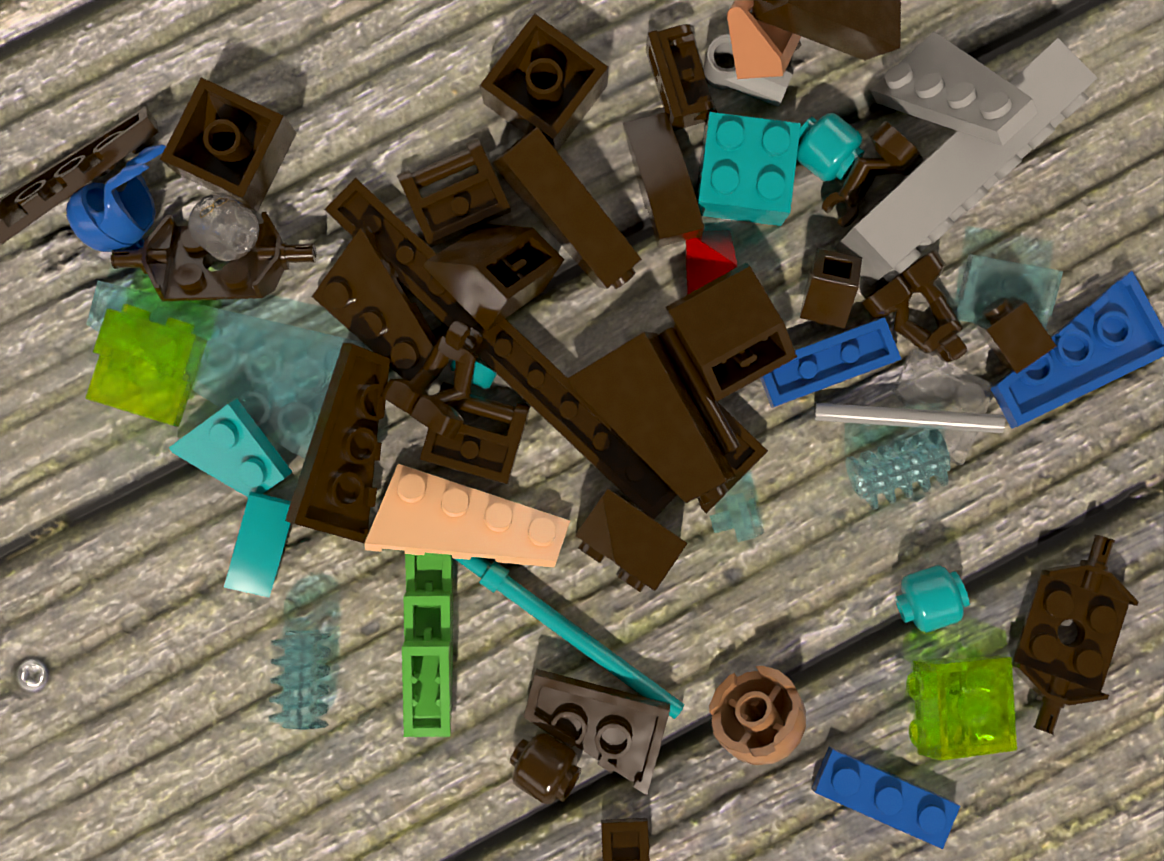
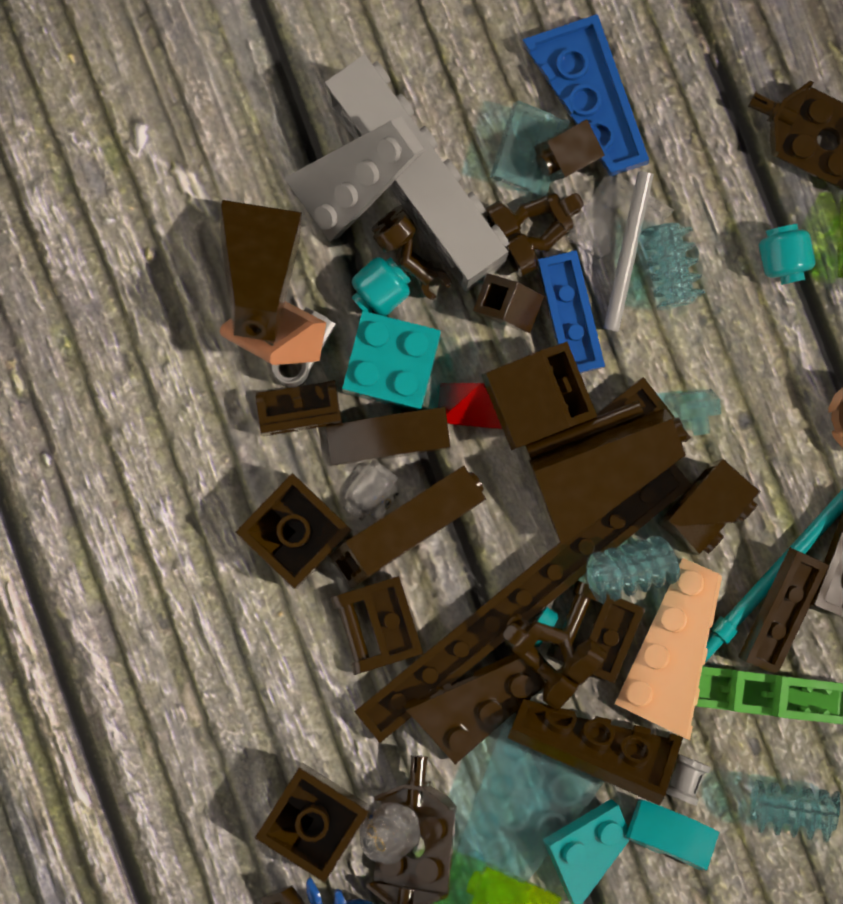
camera: 85 degrees left, 0 degrees up
dark brown slope [423,224,565,331] -> none
none -> clear head [340,460,399,522]
none -> clear light blue piece [586,535,680,604]
none -> light grey bush [666,754,711,806]
none -> dark brown plate [738,547,829,675]

